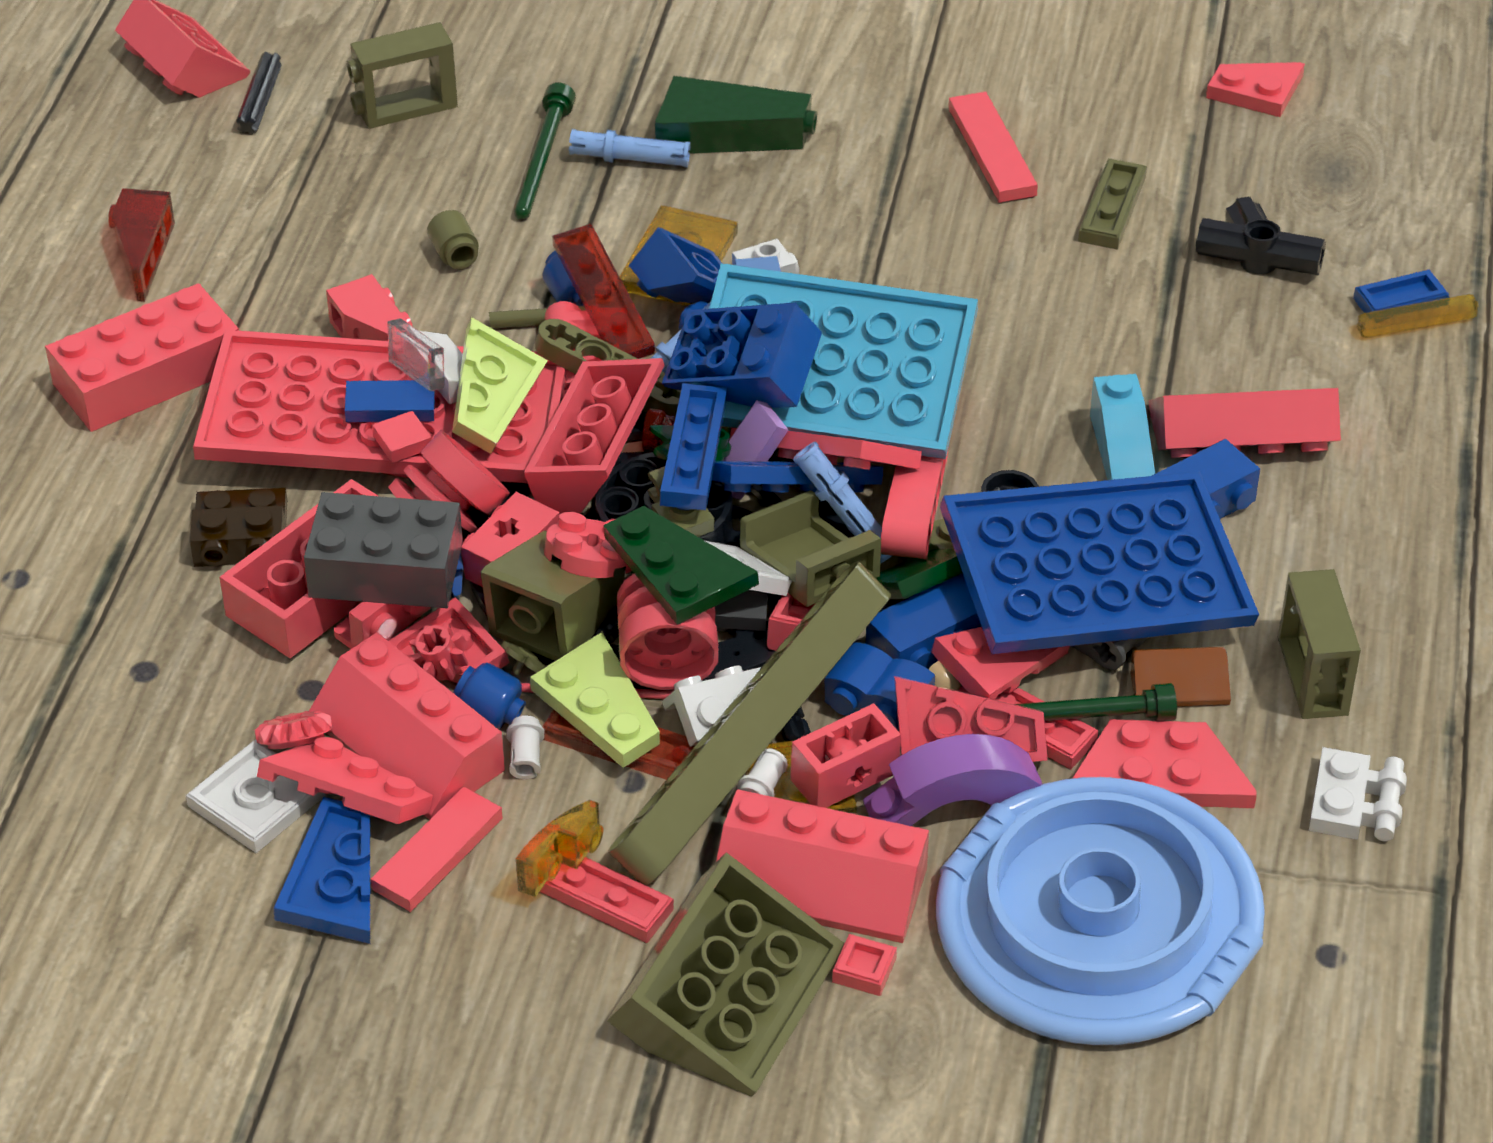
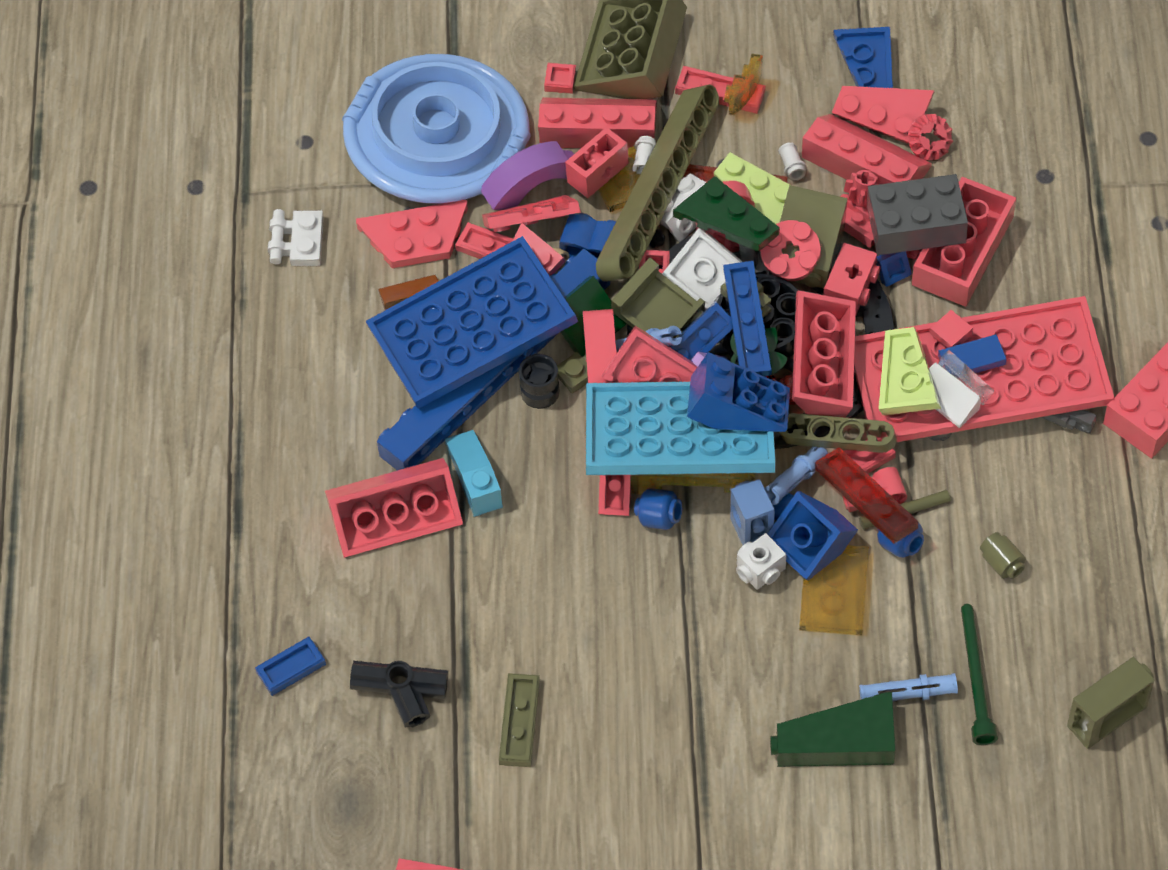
camera: 170 degrees right, 15 degrees up
white tile [186,739,325,853] -> none
dark brown plate [190,488,288,567] -> none
coral slope [326,274,414,342] -> none
coral tile [371,786,503,912] -> none
coral wheel [388,430,510,545] -> none
blue head [453,662,526,730] -> none
coral tile [948,91,1038,203] -> none
dark green piece [1015,683,1177,722] -> none
olive window [1278,569,1361,719] -> none
clear yellow axle [1357,294,1479,338] -> none

